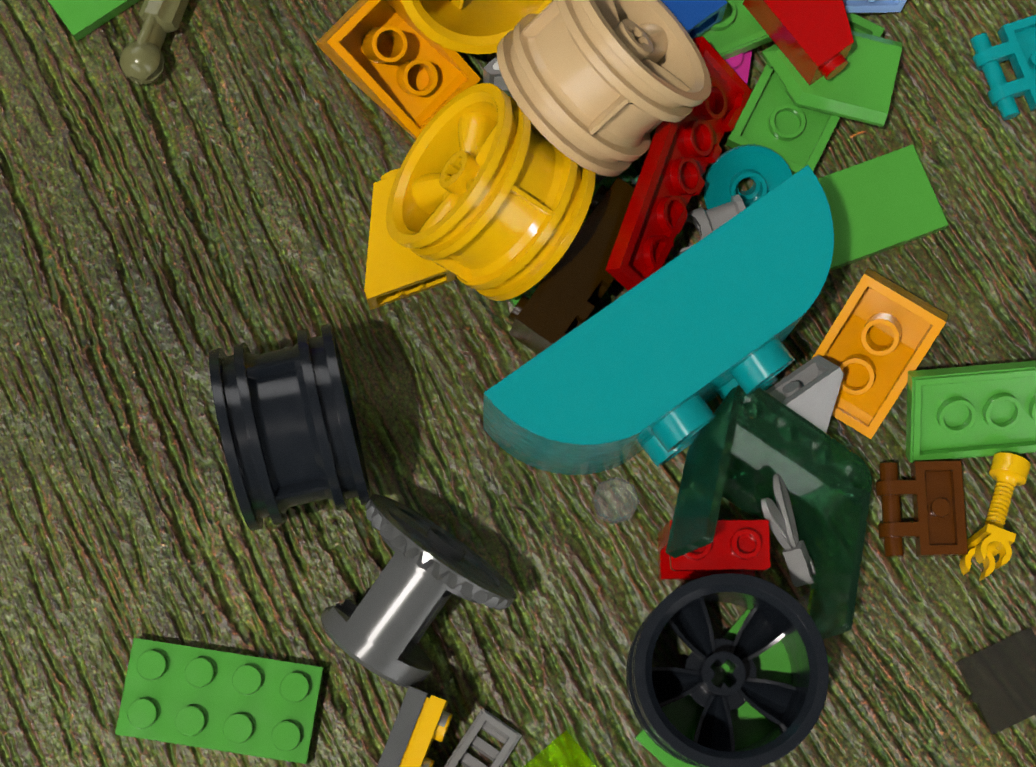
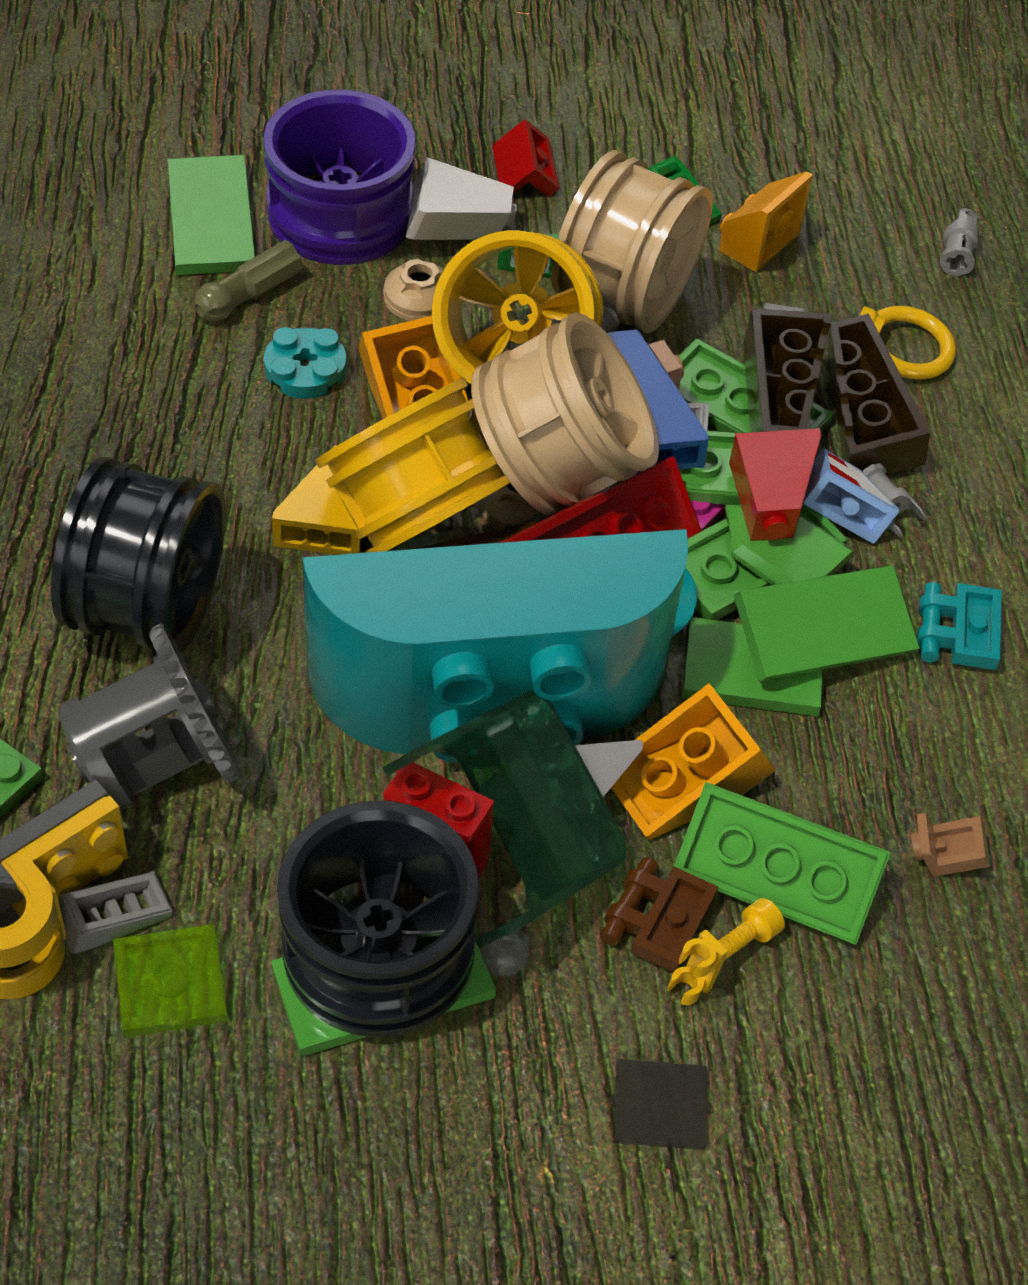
camera: 30 degrees right, 25 degrees down
clear tile [591,477,640,525] -> none
light grey piece [761,474,816,587] -> none
none -> teal plate [264,327,346,399]
none -> bright green tile [734,565,920,682]

